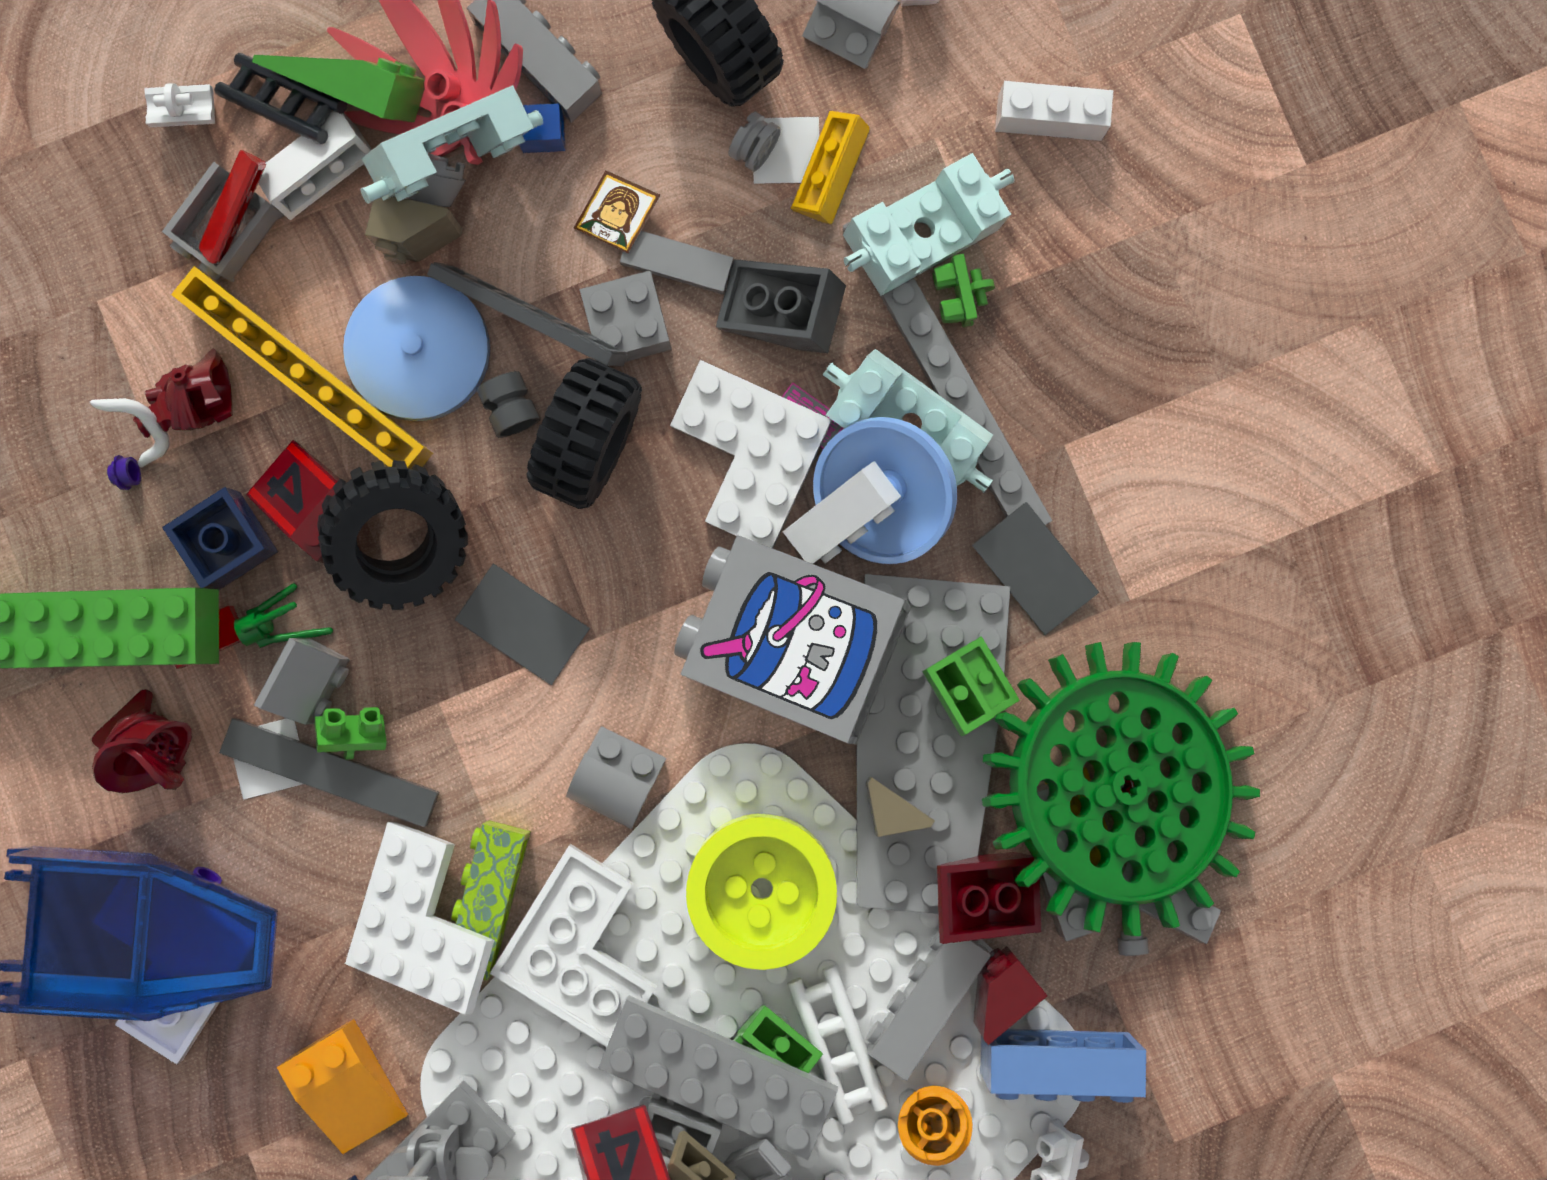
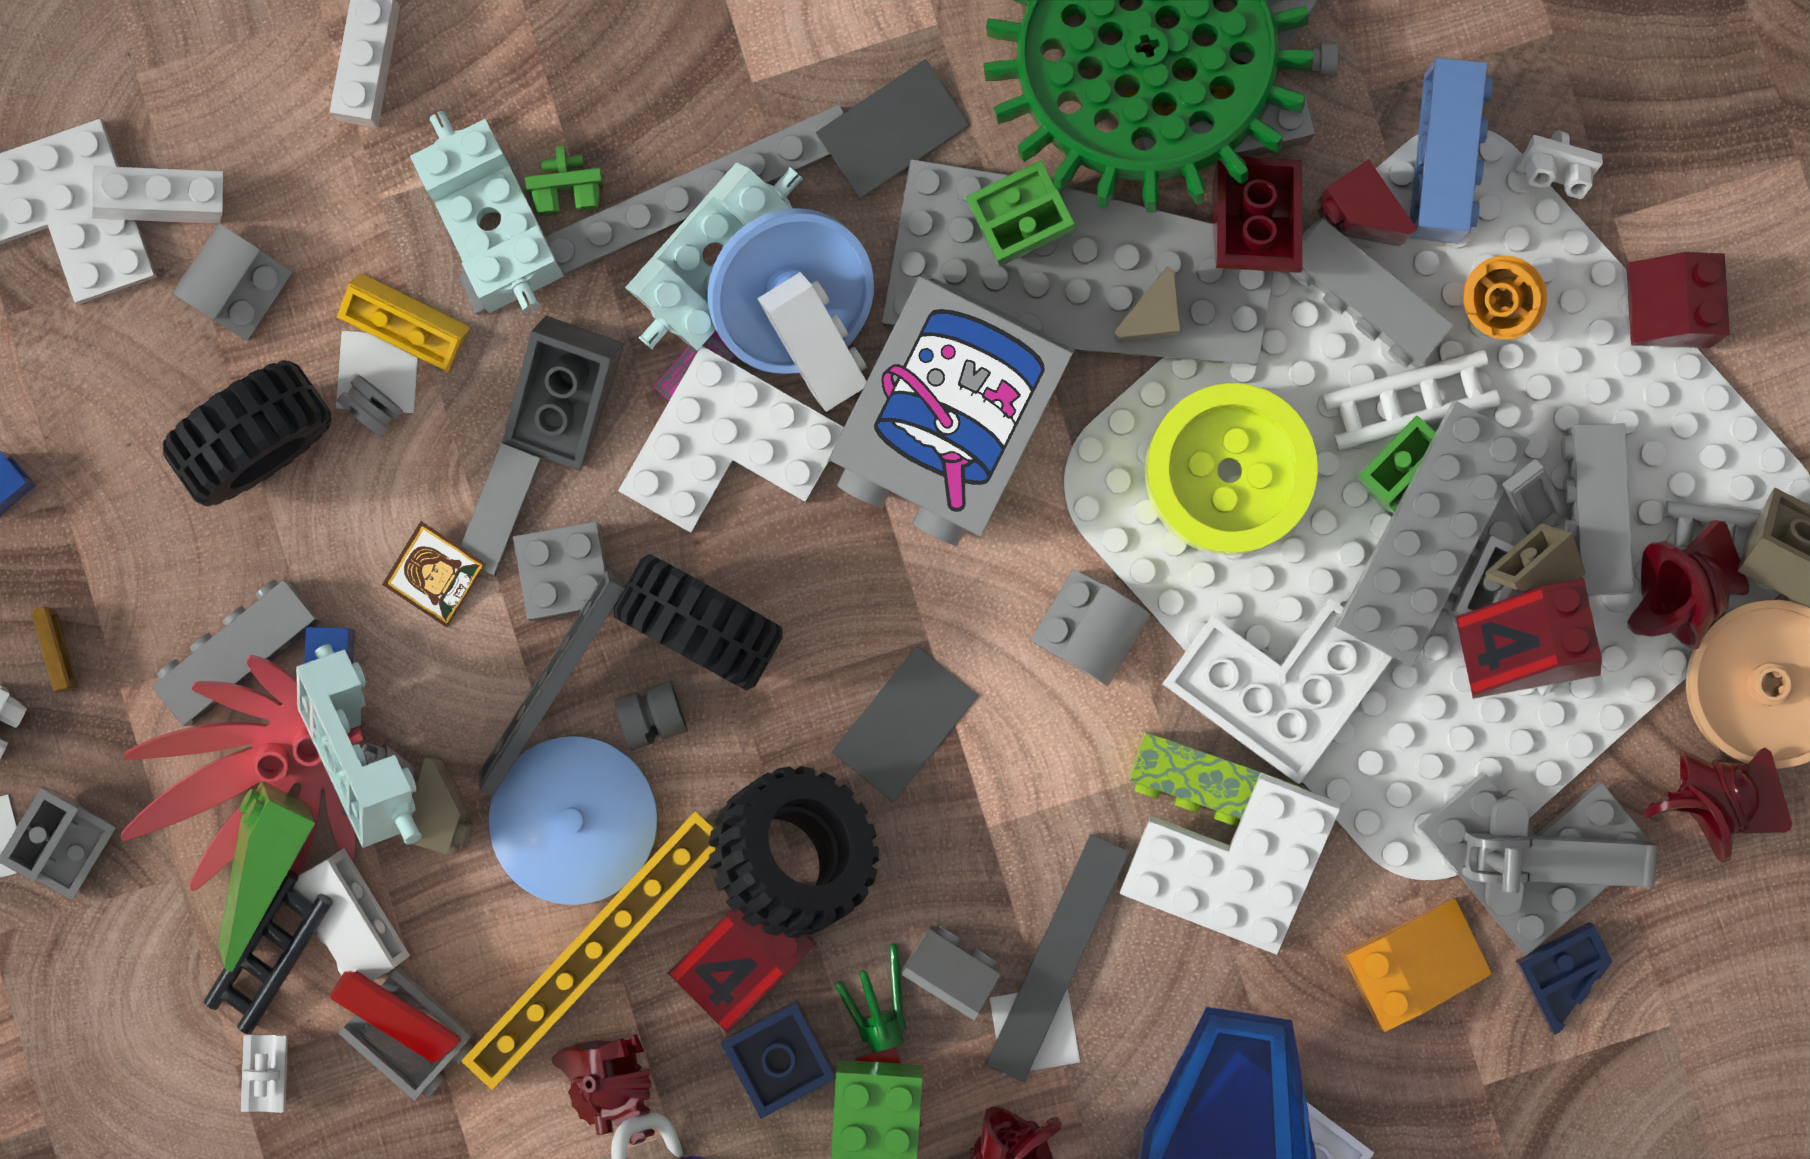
camera: 85 degrees left, 0 degrees up
bright green hips [314,707,387,760] -> none

